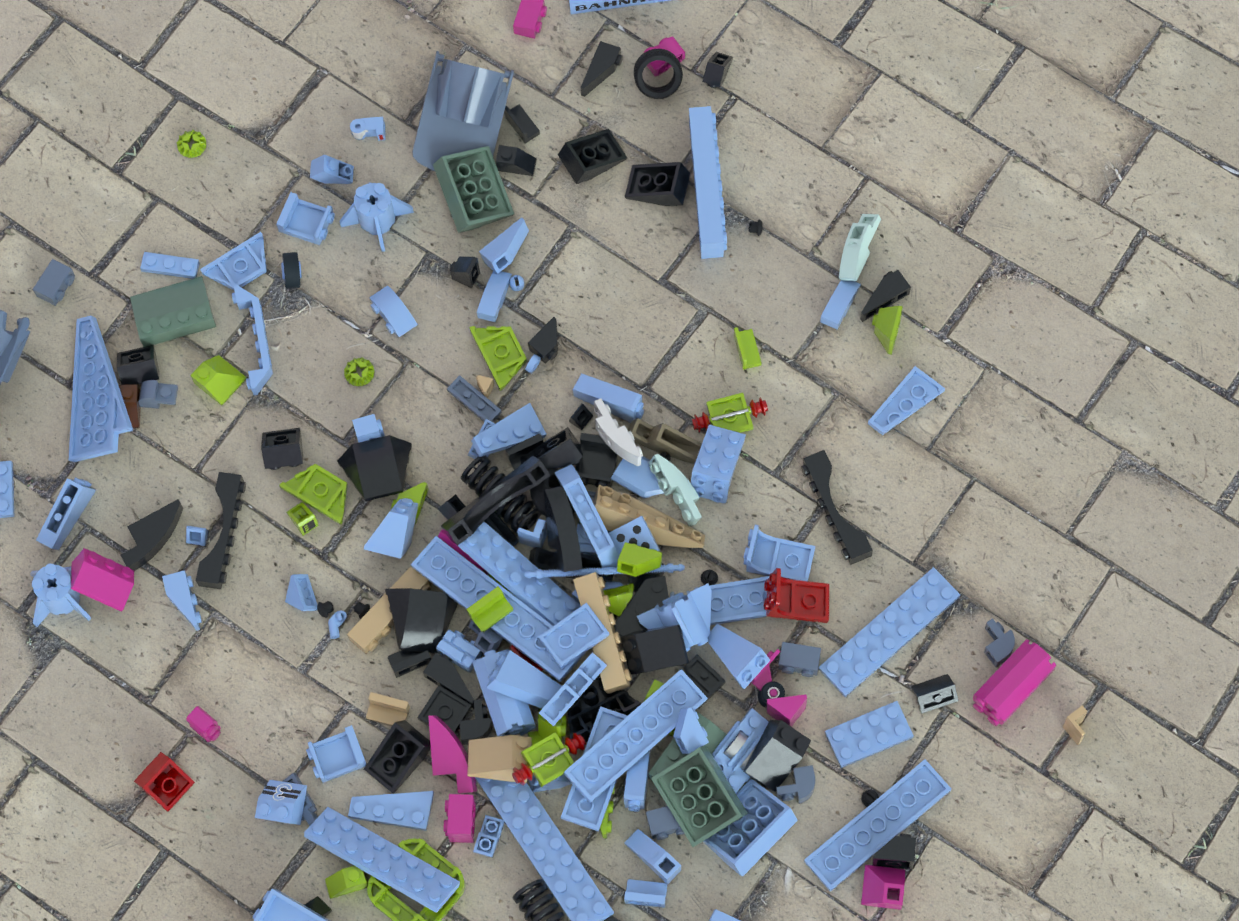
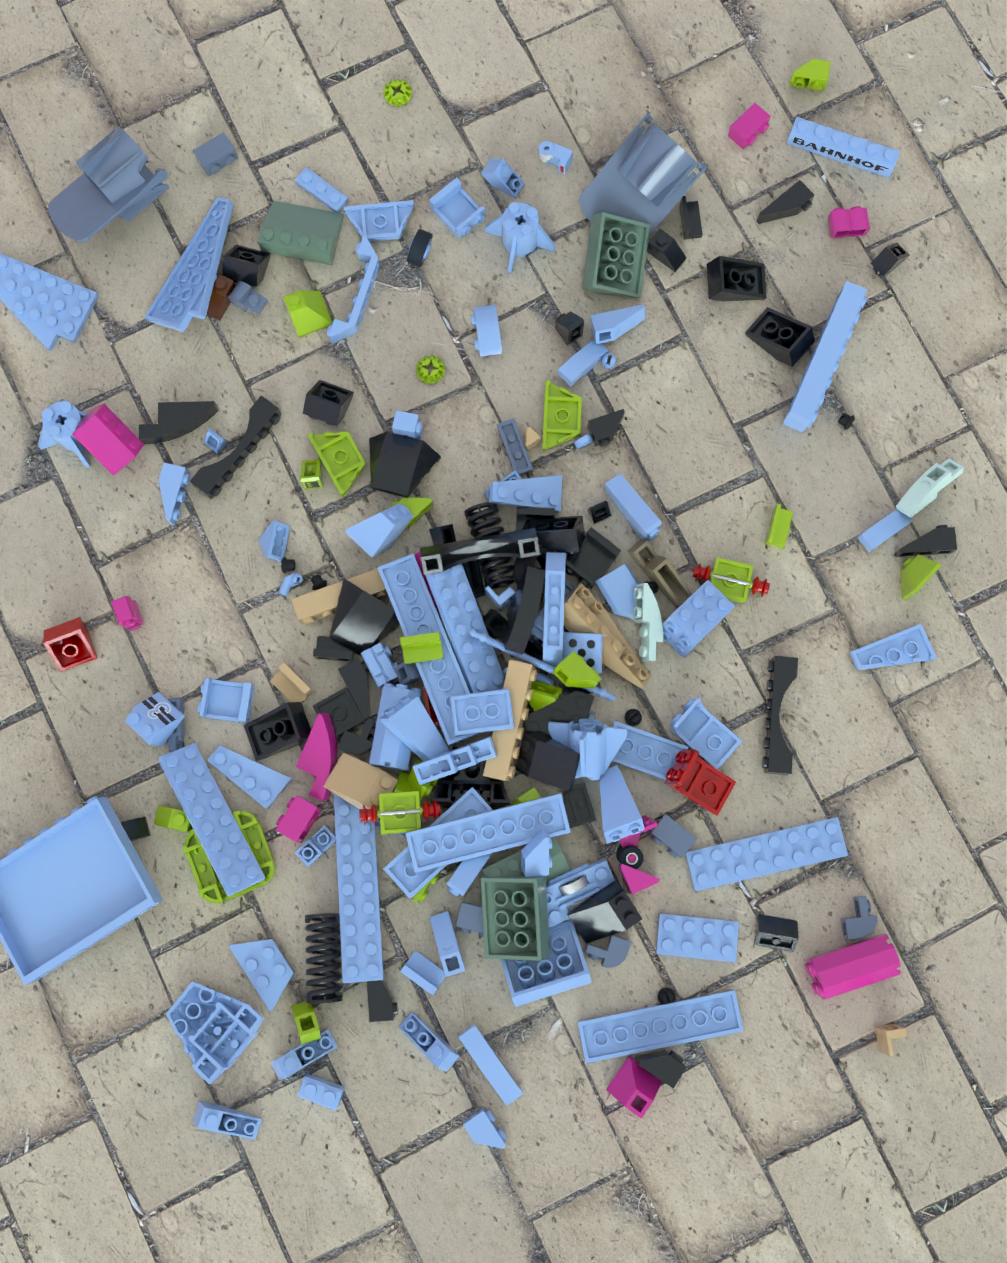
camera: 25 degrees right, 10 degrees up
light blue slope [36,477,96,550] -> none
white slope [594,398,643,466] -> none
black tyre [634,48,683,99] -> none

